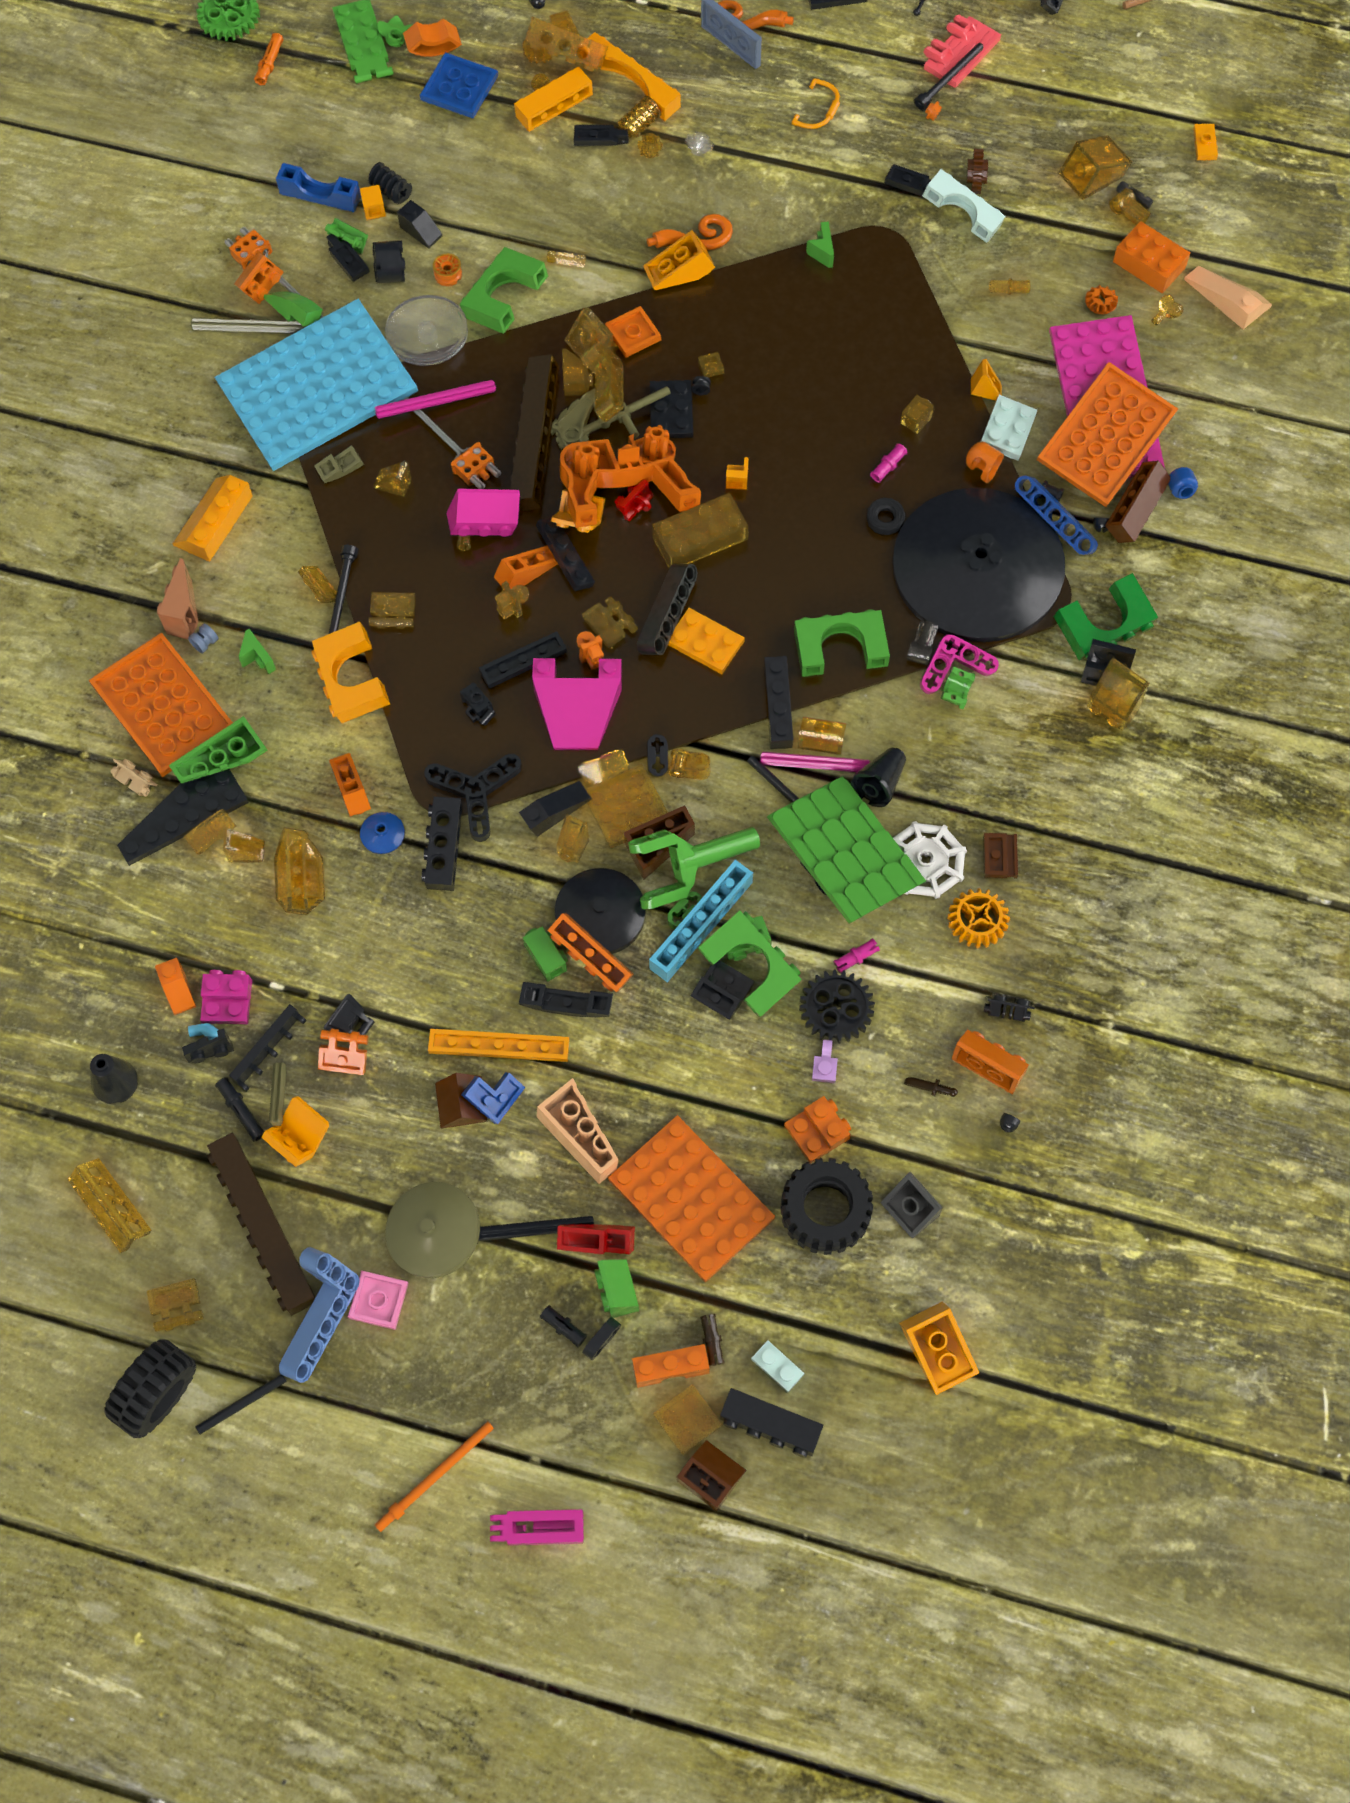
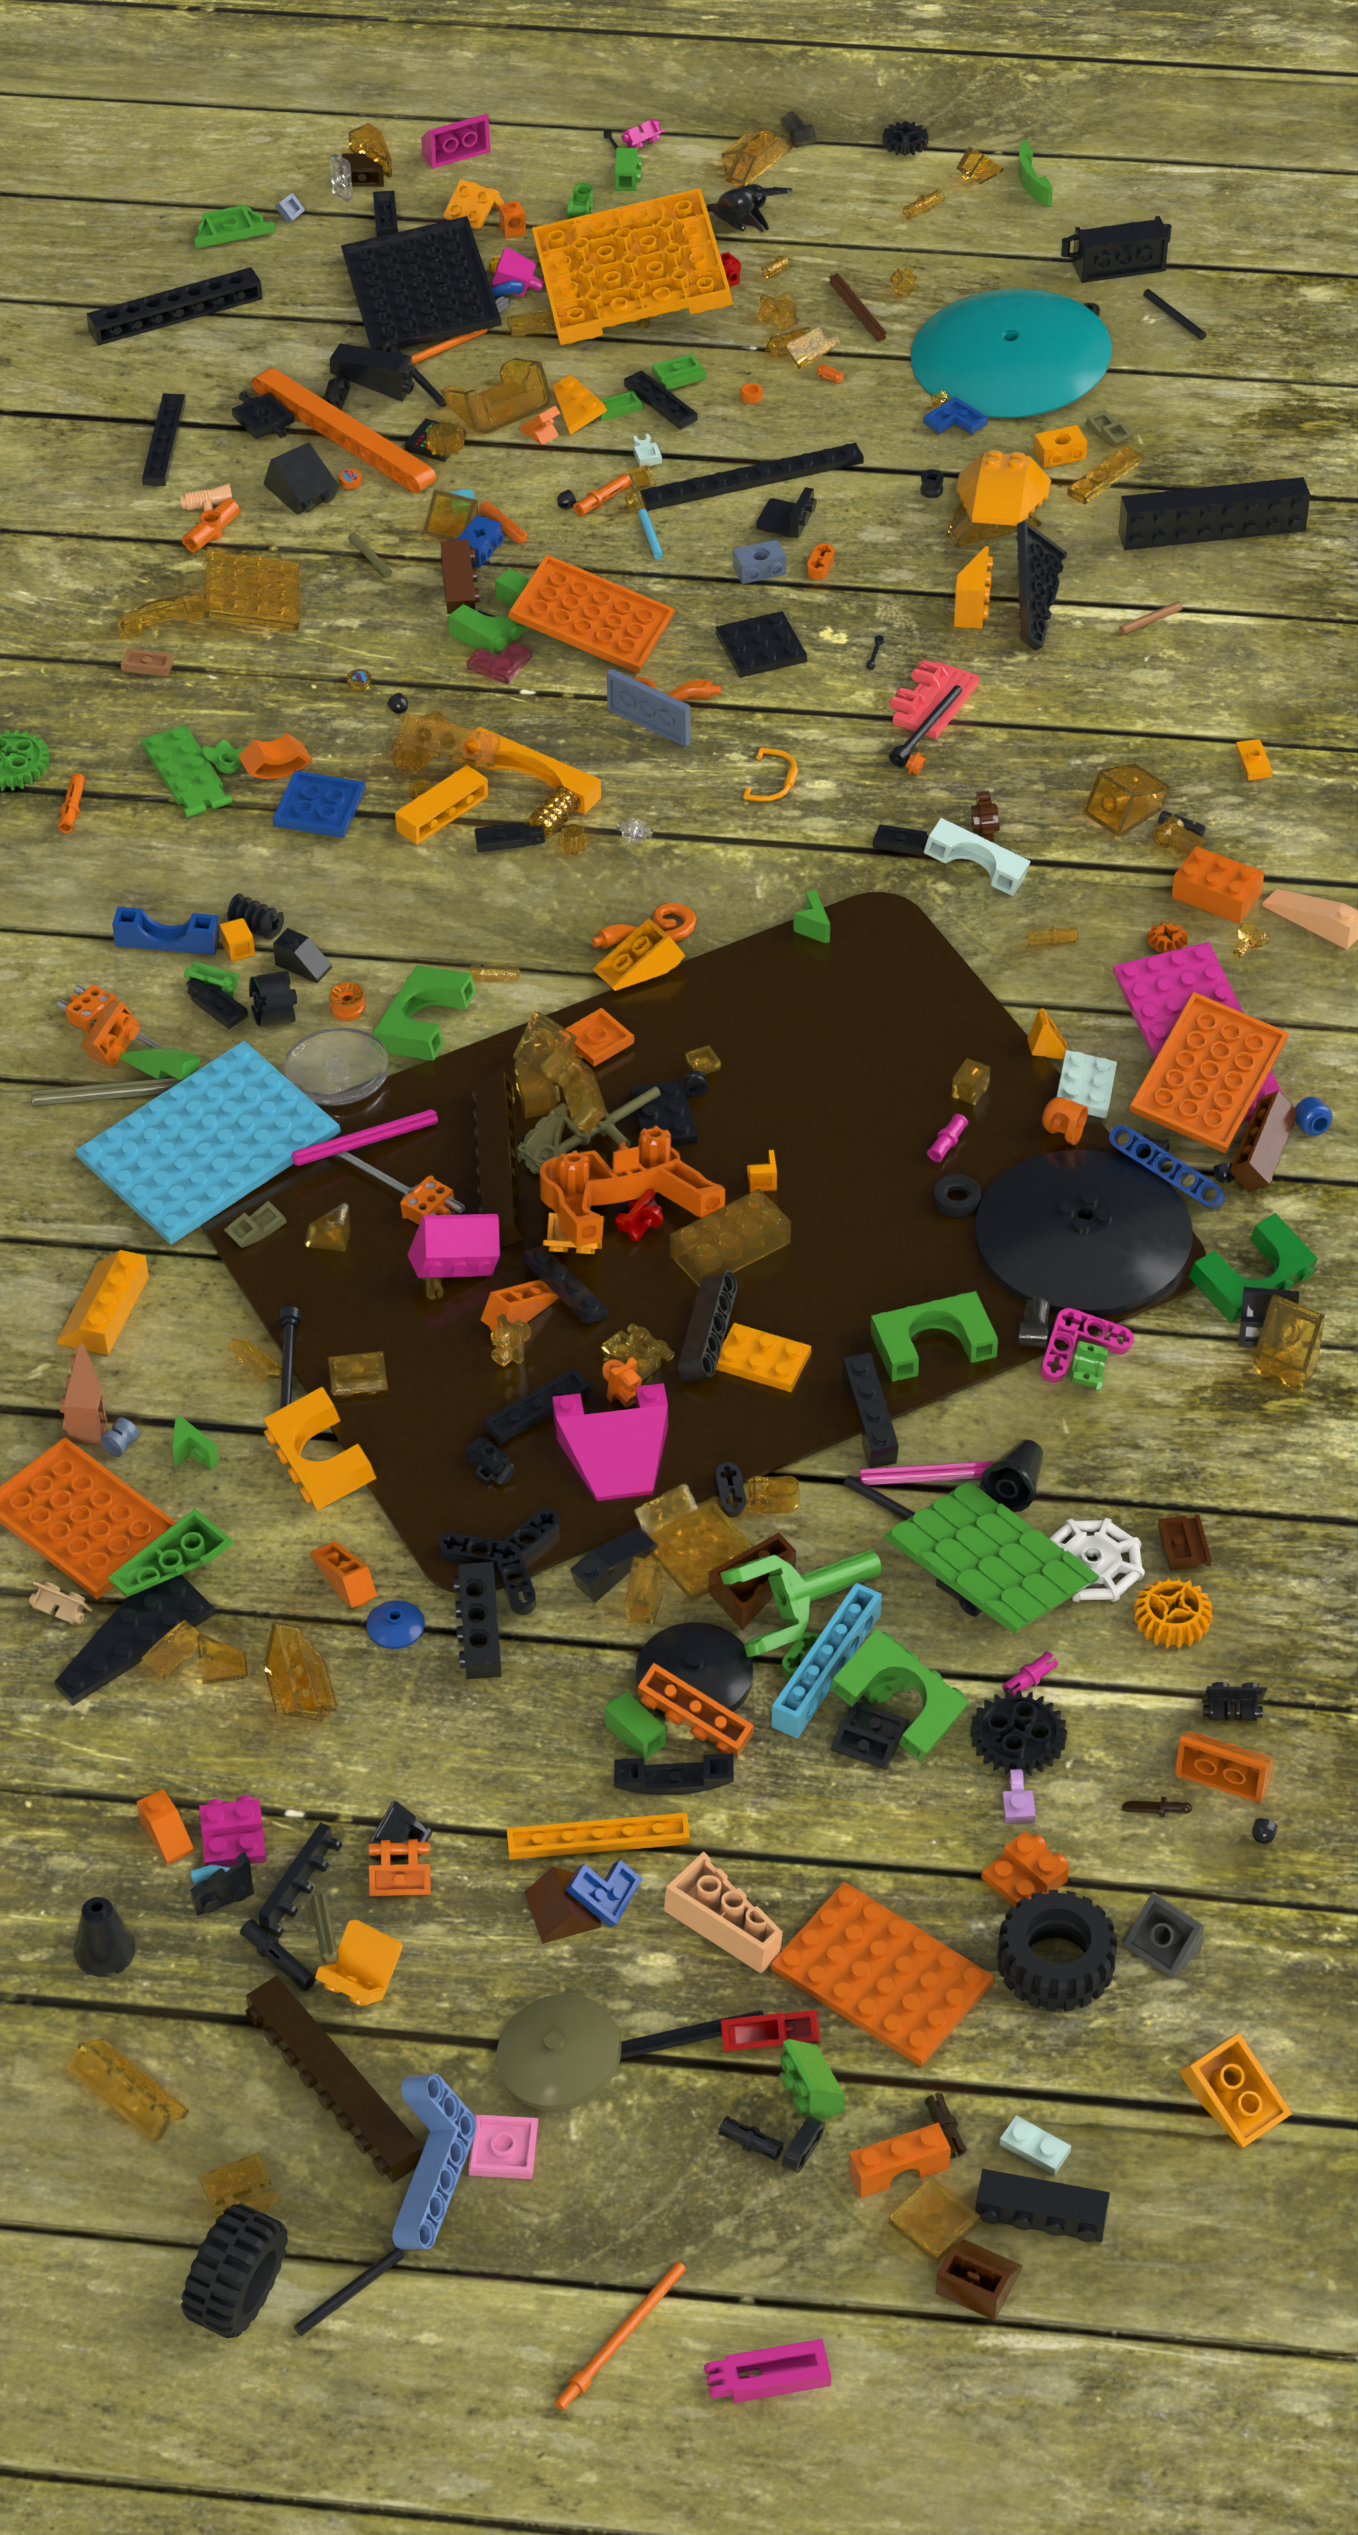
camera: 10 degrees left, 20 degrees down
clear yellow slope [798,717,846,755] -> none

